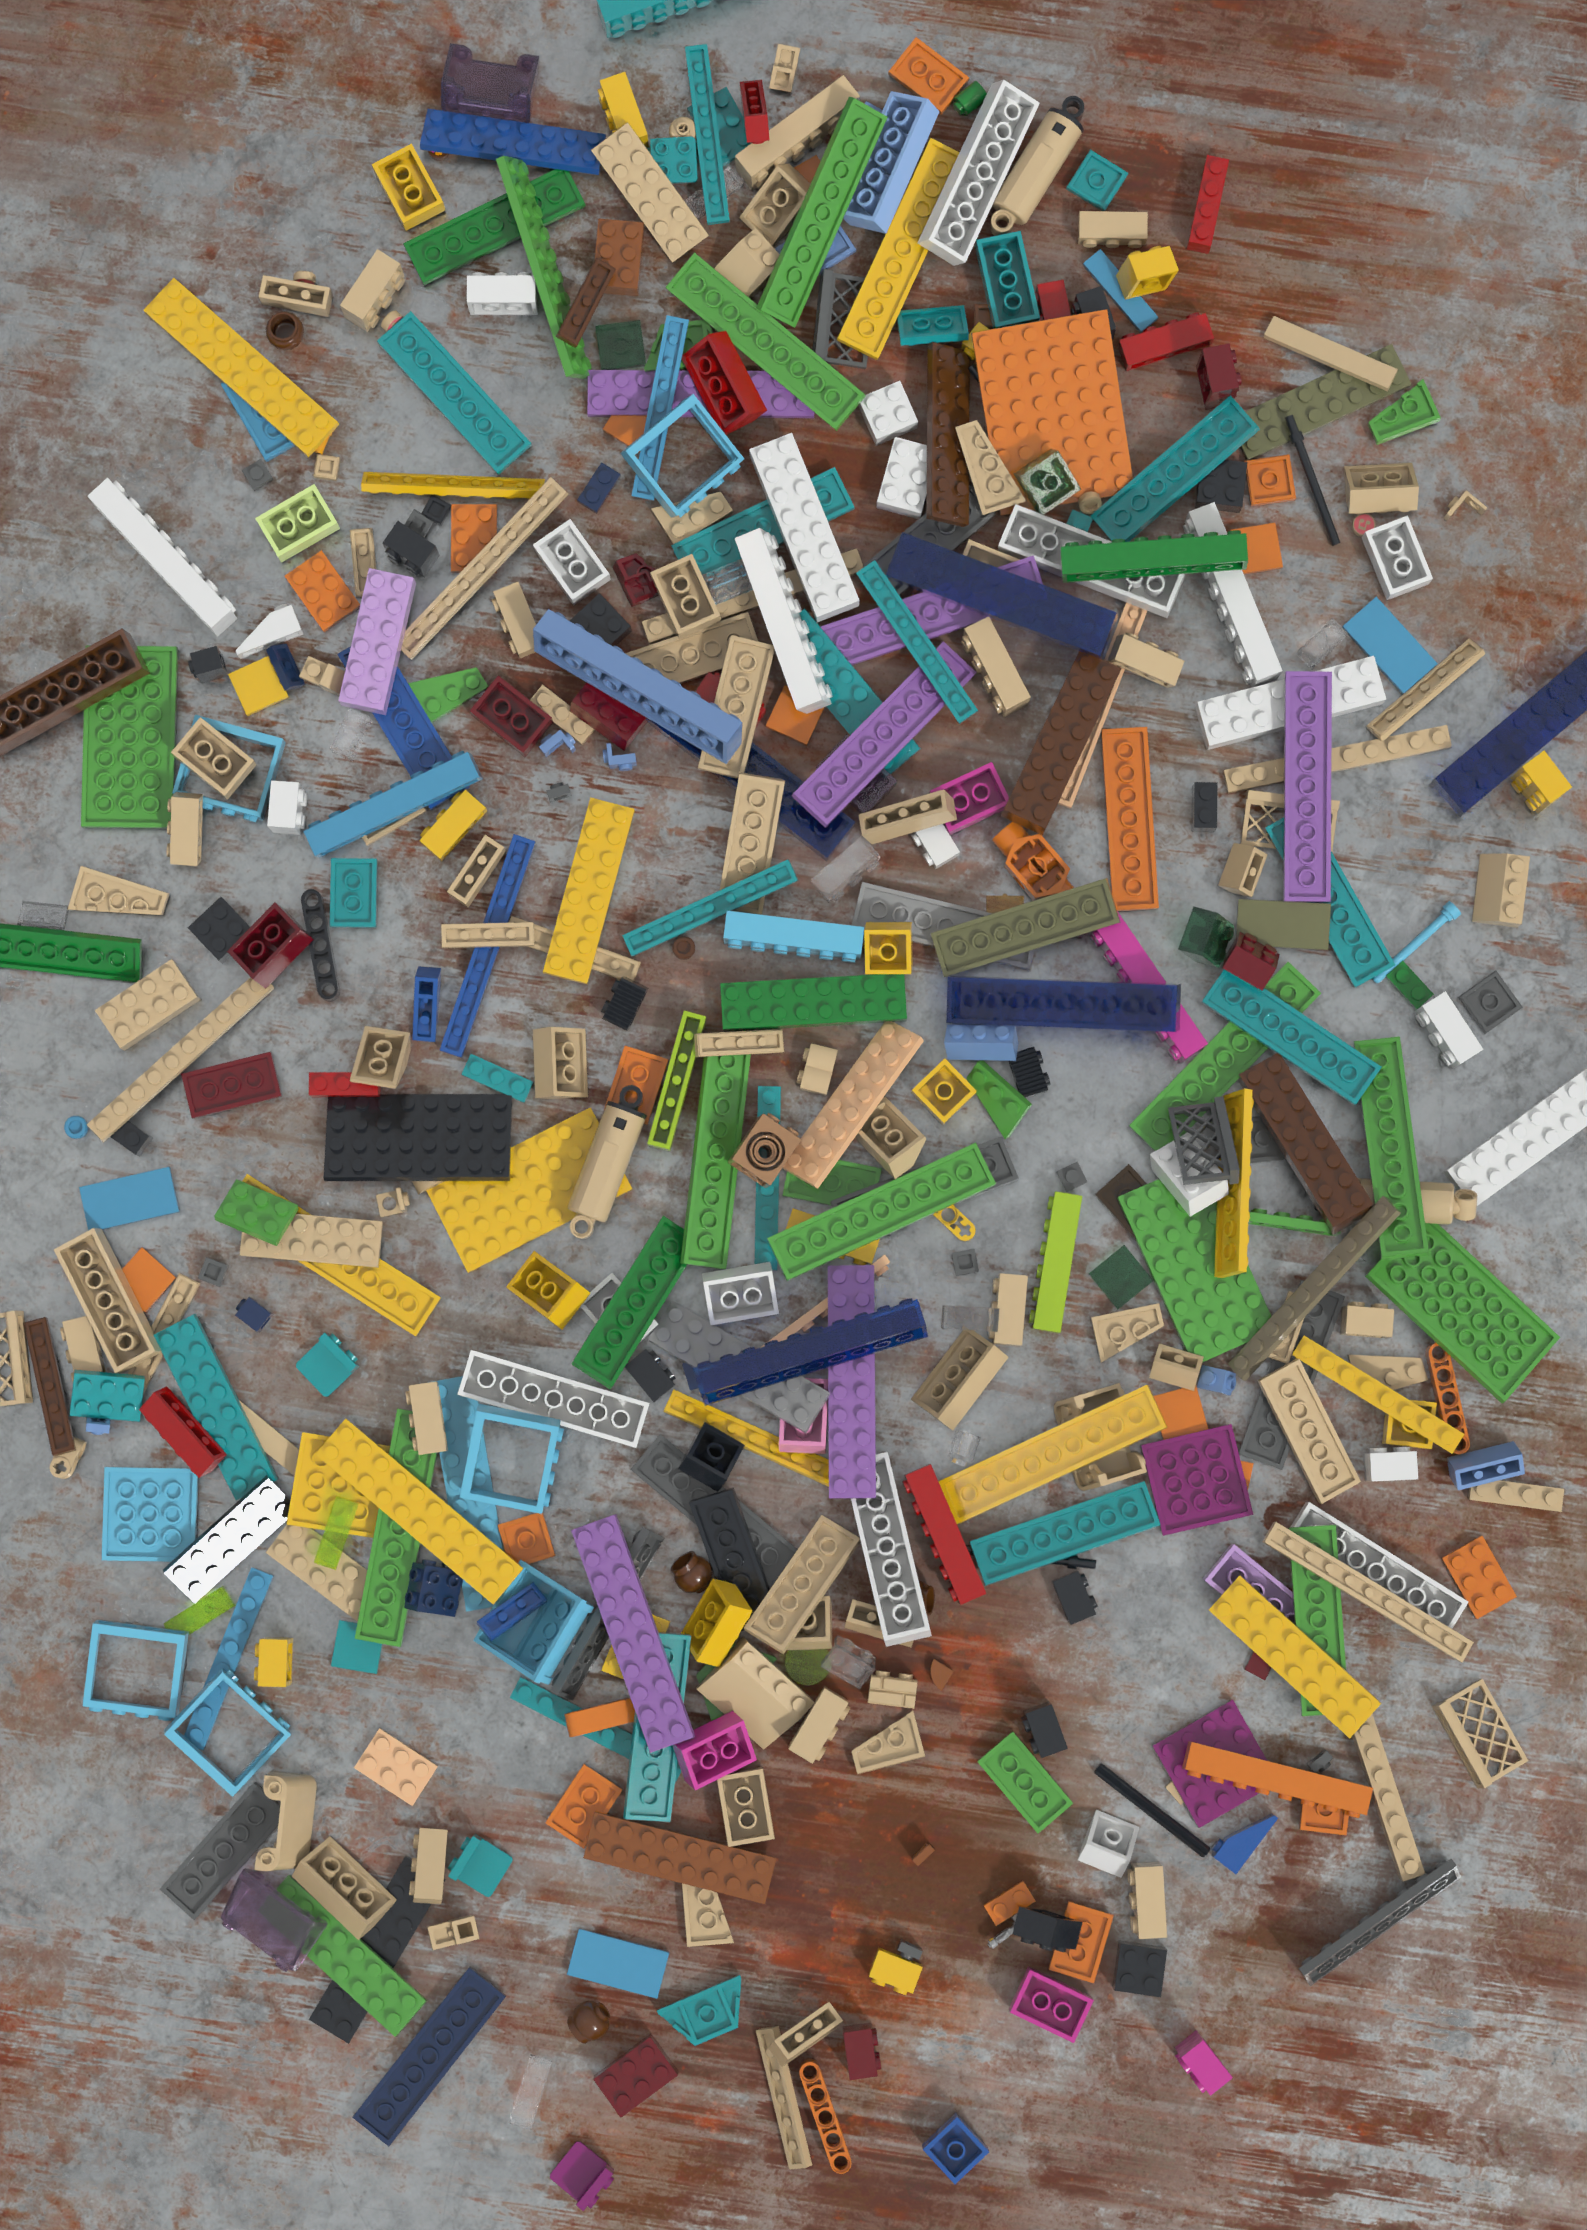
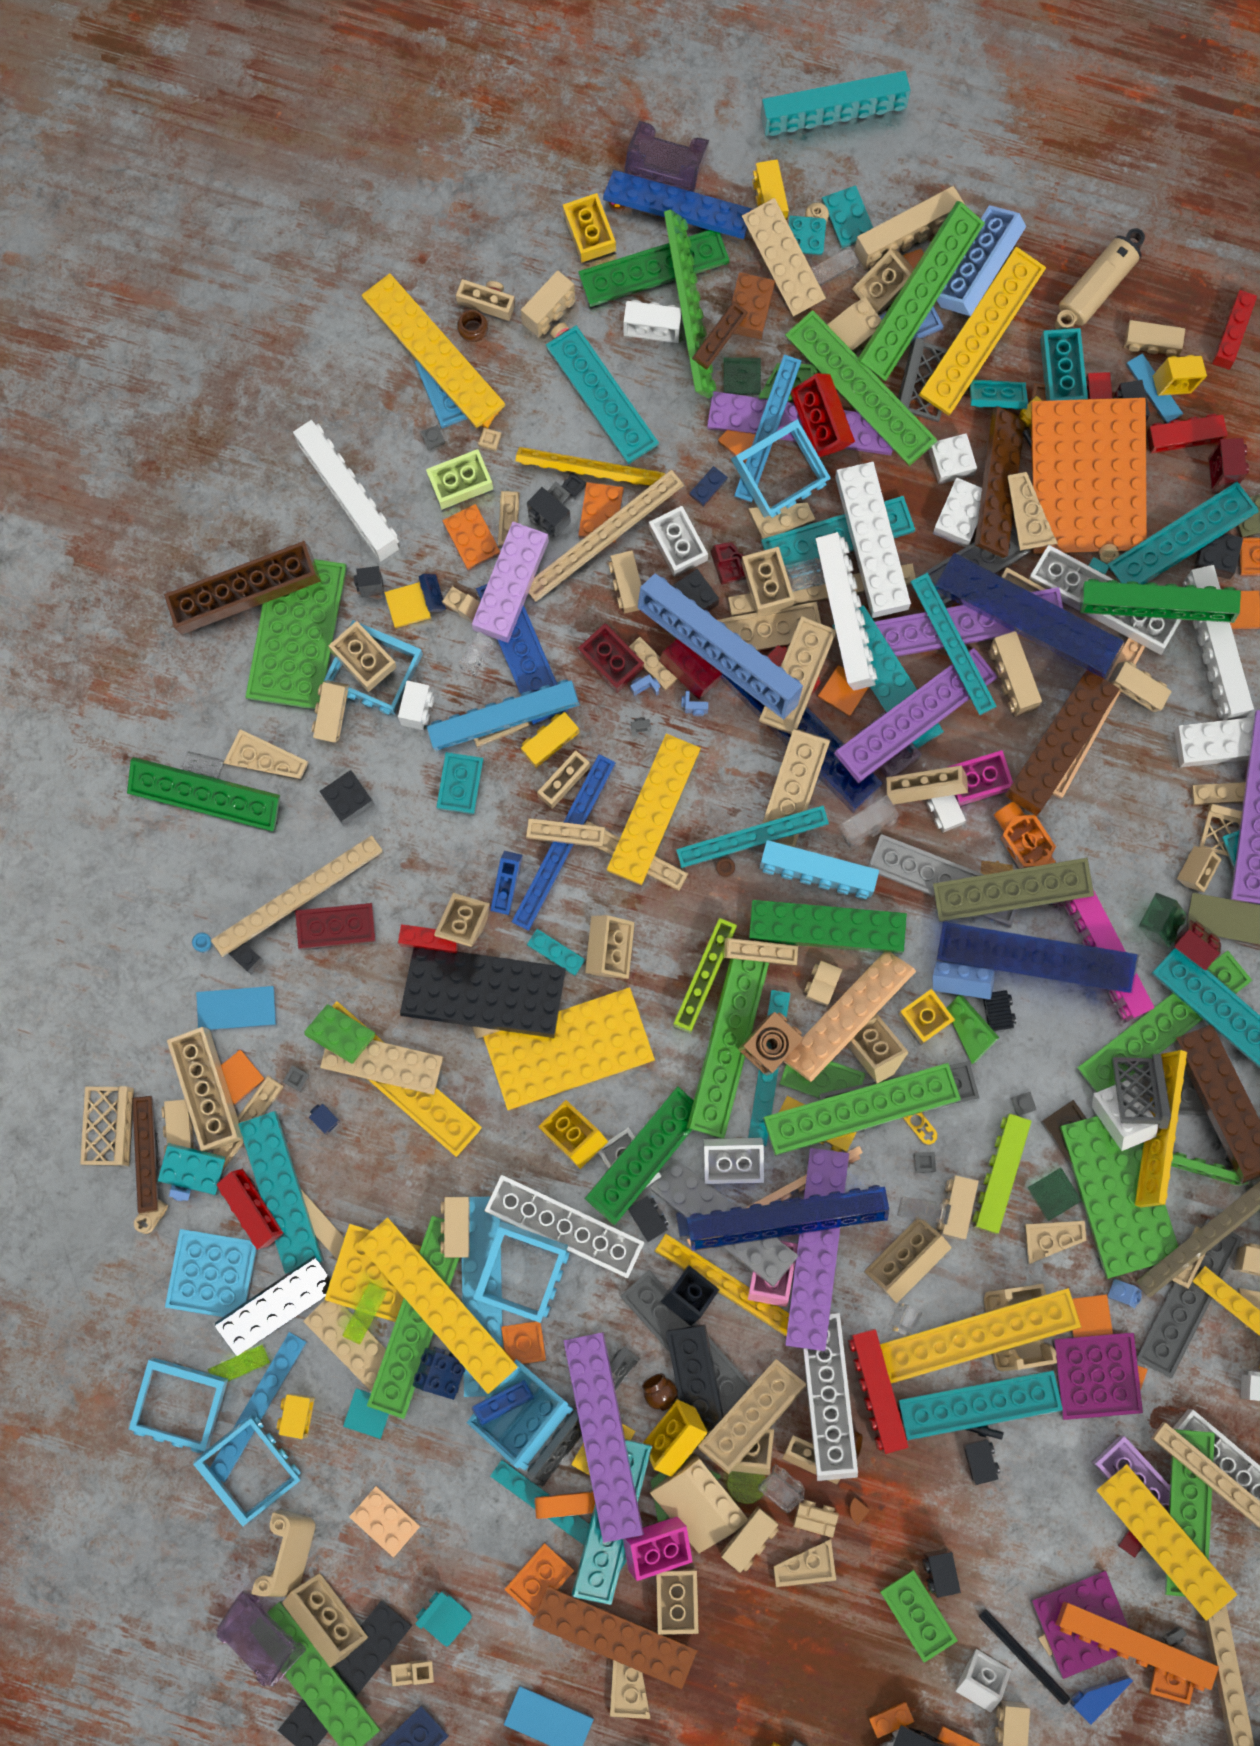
camera: 10 degrees right, 5 degrees down
tan brick [95,959,201,1051] -> none
dark grey plate [160,1782,280,1920] -> none
dark red brick [227,902,314,989] -> none
white slope [236,604,304,659] -> none
teal bracket [296,1333,360,1397] -> none
black beam [301,889,340,1002] -> none
tan bracket [376,1187,410,1217] -> none
bright green wing [408,667,489,723] -> none
tan brick [409,1828,448,1904] -> none
tan piece [568,1085,647,1239] -> none
black brick [601,976,649,1031] -> none
orange plate [604,1046,669,1125] -> none
teal plate [685,44,730,225] -> none
red brick [740,80,770,144] -> none
tan slope [769,44,800,93] -> none
yellow brick [864,922,913,974] -> none
orange plate [888,37,969,115] -> none
dark orange tile [912,1842,935,1866] -> none
white brick [918,80,1040,266] -> none
green brick [953,81,987,116] -> none
brick [1014,449,1081,515] -> none
teal tile [1066,150,1129,211] -> none
orange plate [1101,727,1159,911] -> none
tan brick [1149,1344,1204,1391] -> none
black brick [1192,782,1218,832] -> none
tan plate [1257,1359,1361,1504] -> none

